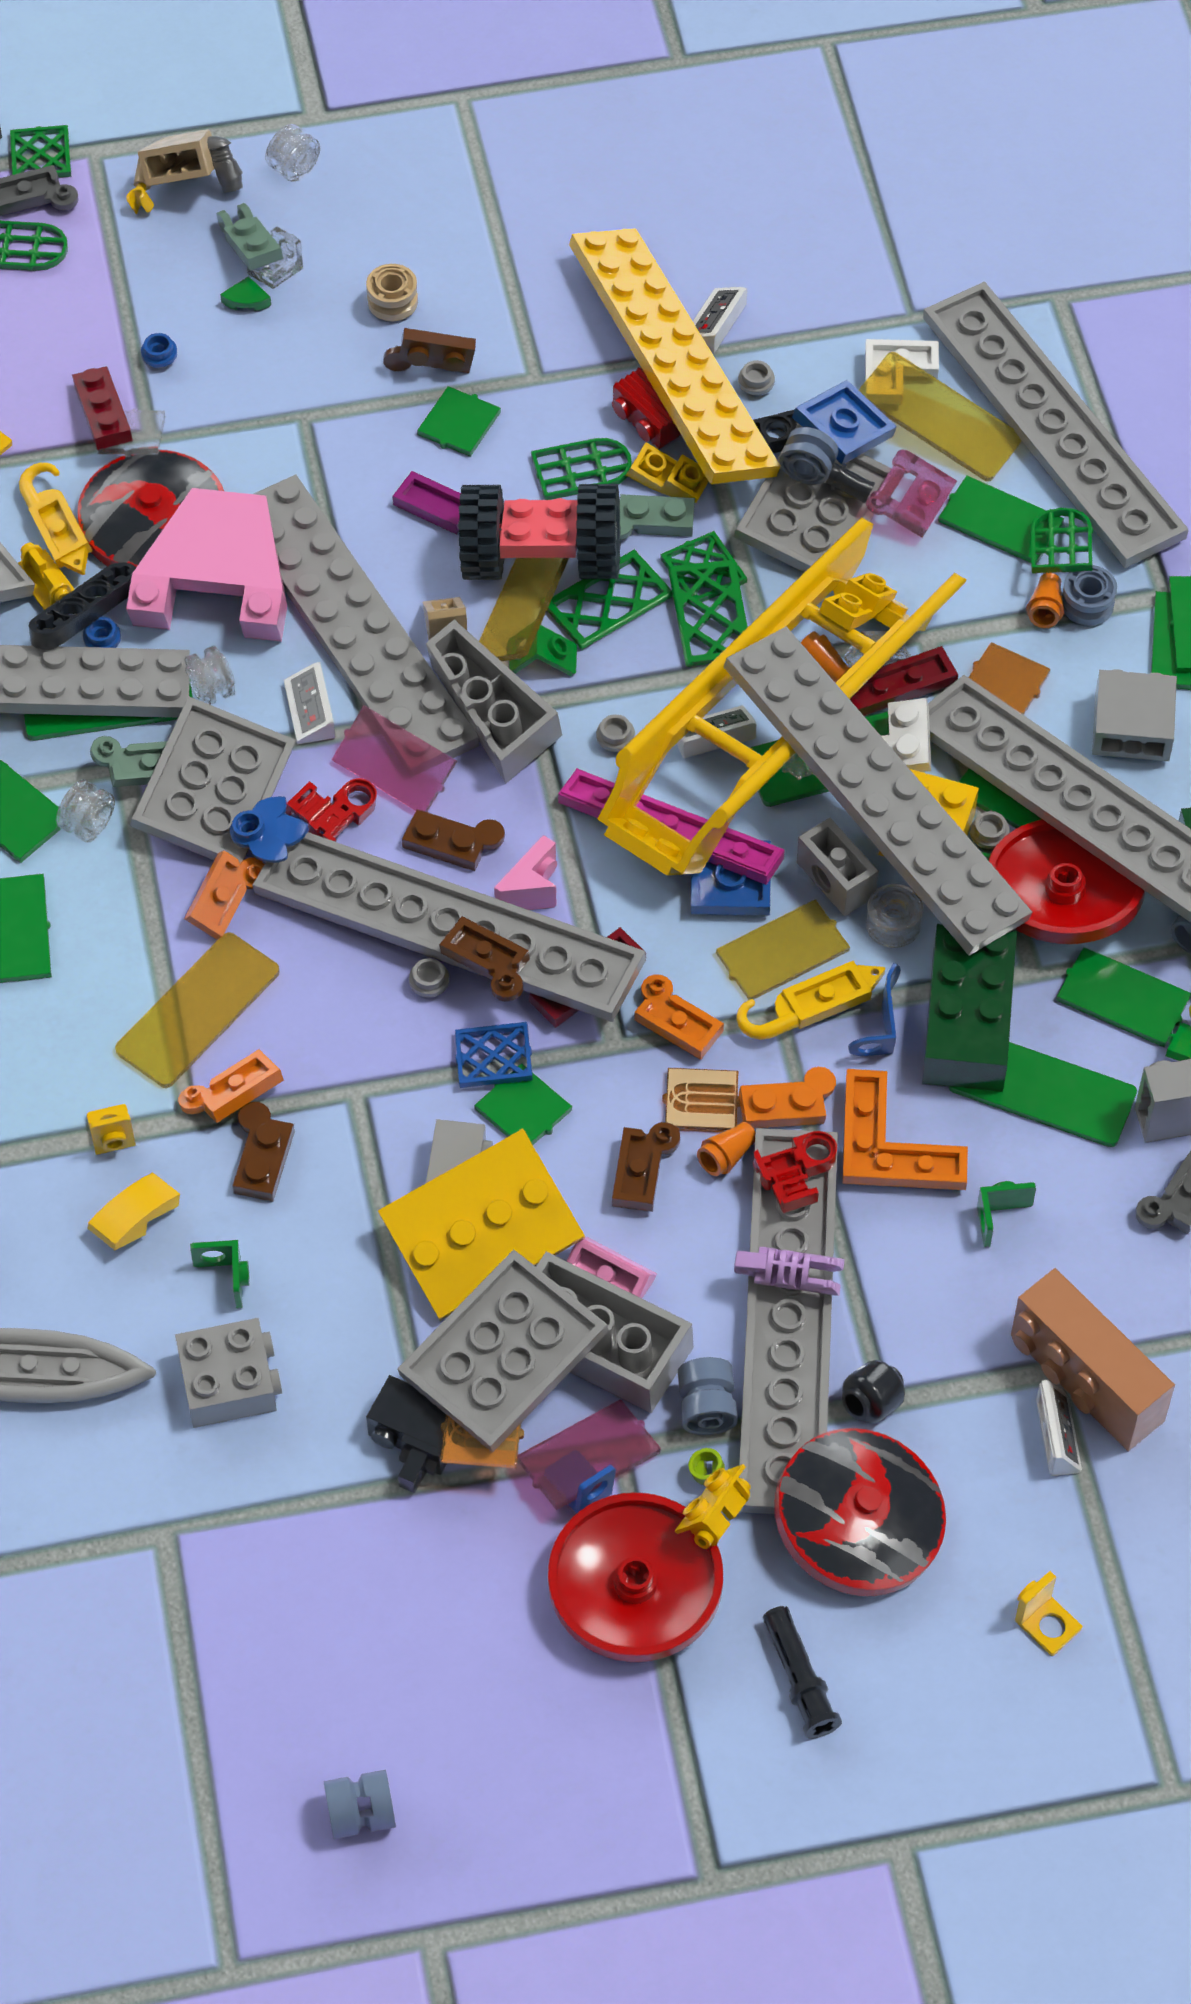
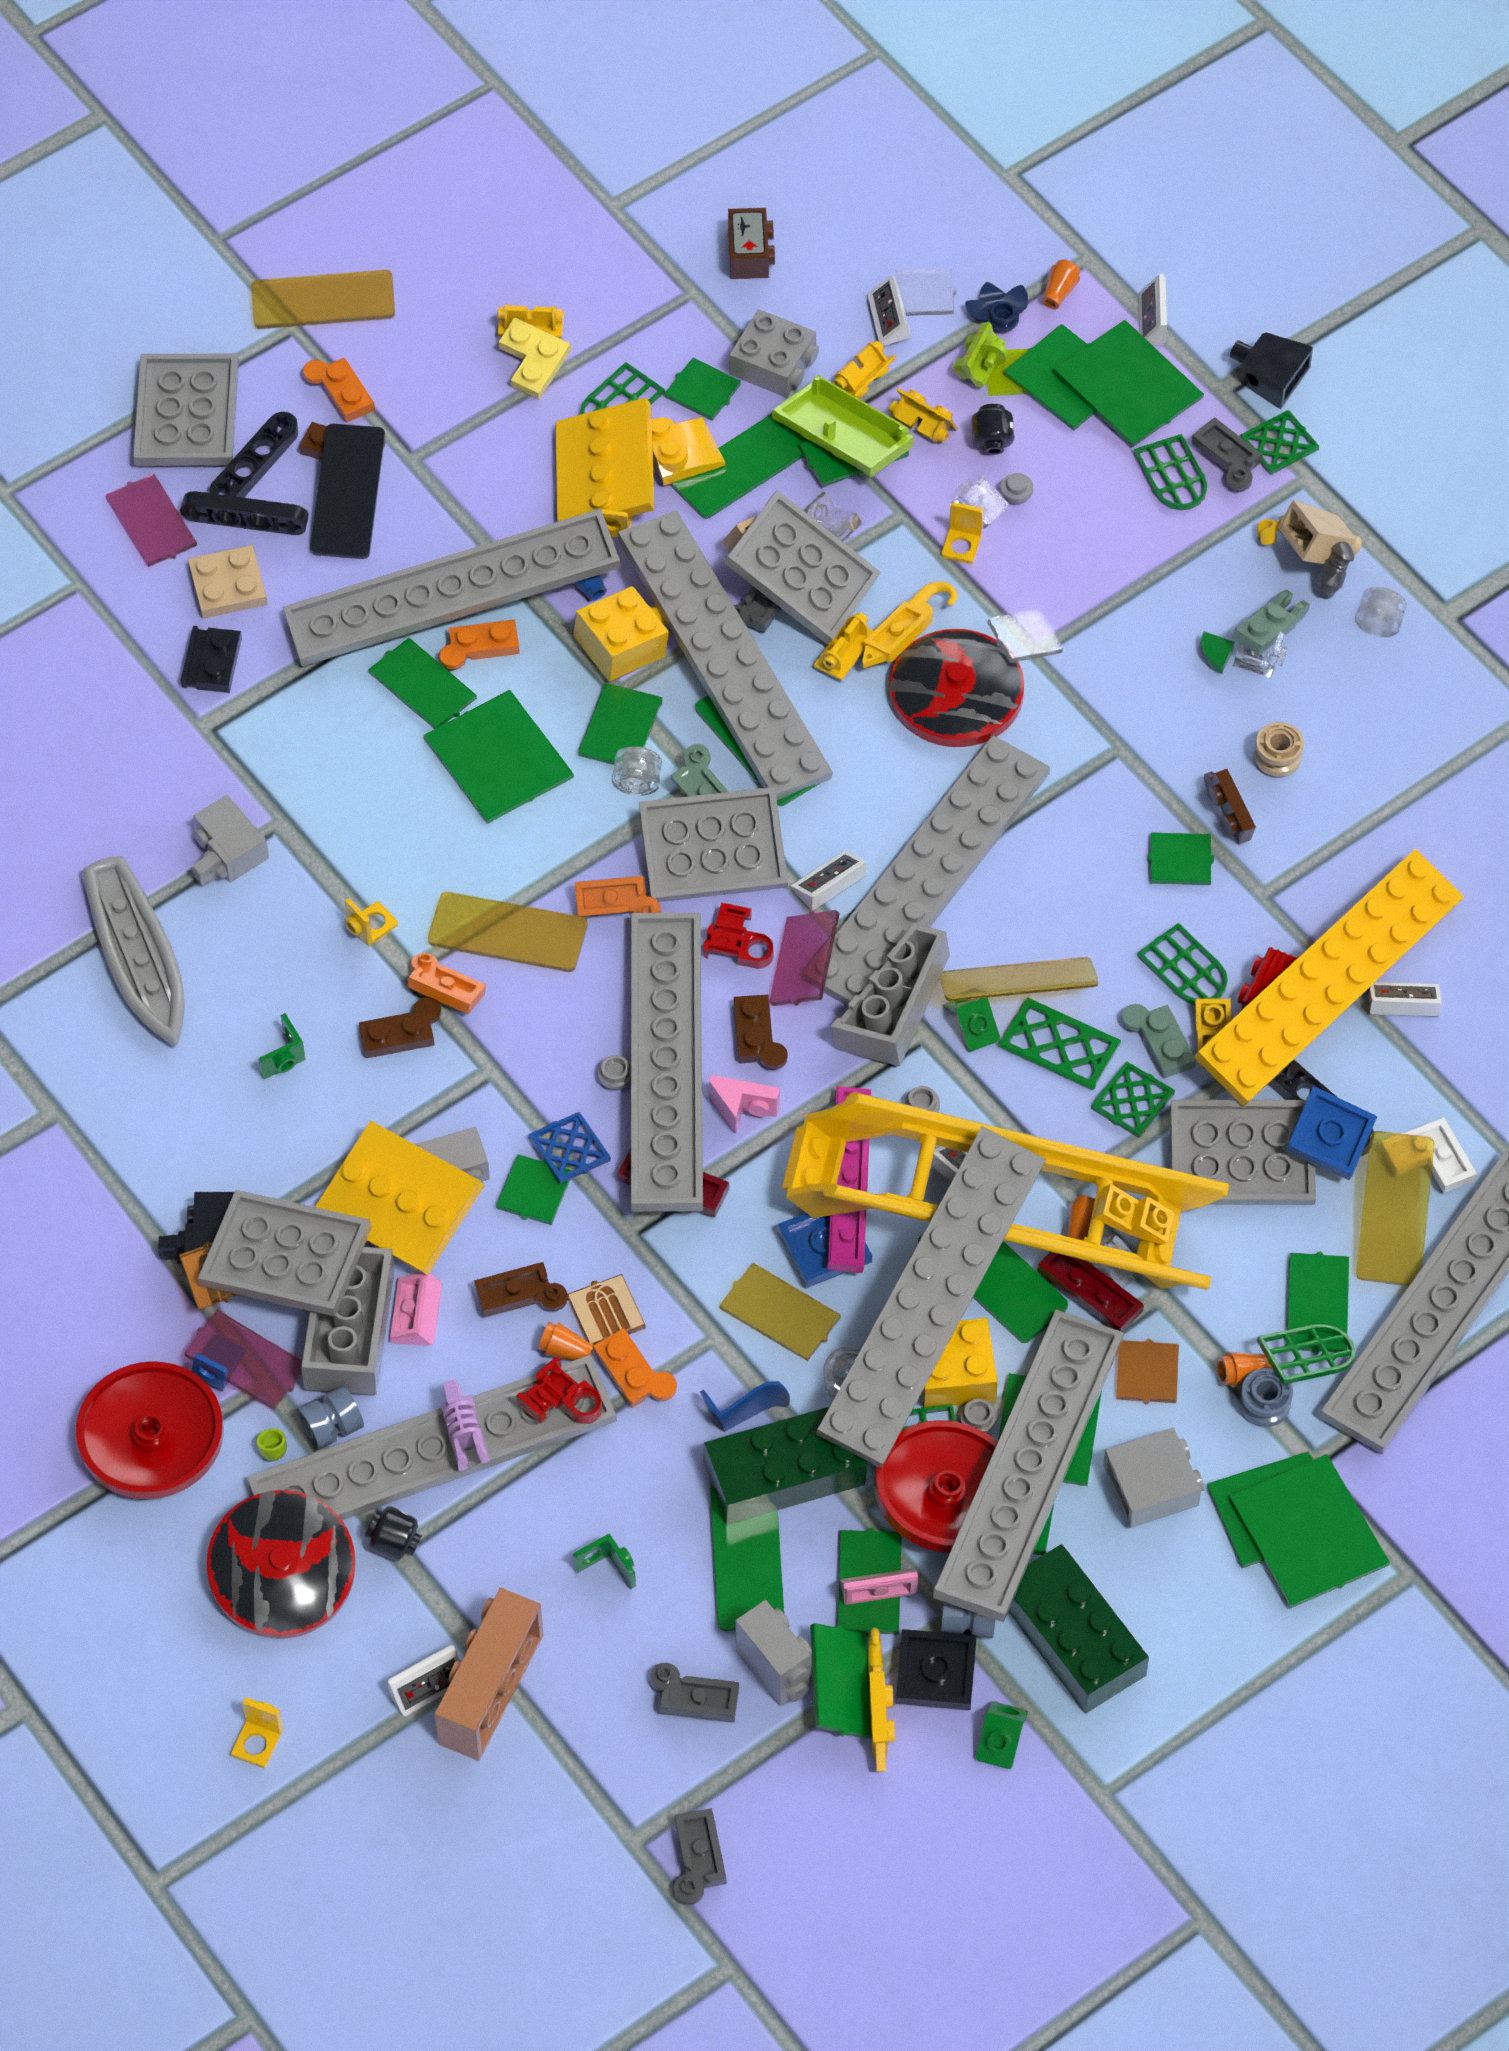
camera: 65 degrees right, 0 degrees up
black beam [28,562,136,650] -> none
dark red plate [72,366,133,450] -> none
blue plate [83,617,121,648] -> none
yellow slope [87,1172,180,1251] -> none
bright pink wedge [126,488,287,642] -> none
blue plate [141,333,178,368] -> none
light grey brick [175,1318,282,1428] -> none
clear wheel [185,645,235,705] -> none
blue plate [230,796,309,863] -> none
magenta tile [392,471,461,535] -> none
tan slope [422,597,467,640] -> none
reddish brown hinge [439,916,530,1002] -> none
black plate [458,484,621,580] -> none
orange hinge [634,974,724,1060] -> none
green window [668,559,748,667] -> none
yellow hinge [675,1464,751,1549] -> none
yellow plate [736,960,885,1040] -> none
light grey plate [738,360,775,395] -> none
black pin [762,1606,842,1739] -> none
sand blue wheel [779,427,838,485] -> none
light grey brick [797,818,879,916] -> none
black pin [825,463,875,504] -> none
orange plate [842,1069,968,1190] -> none
clear pink plate [866,449,957,538] -> none
white plate [881,698,931,772] -> none
none -> bright pink slope [840,1568,918,1605]

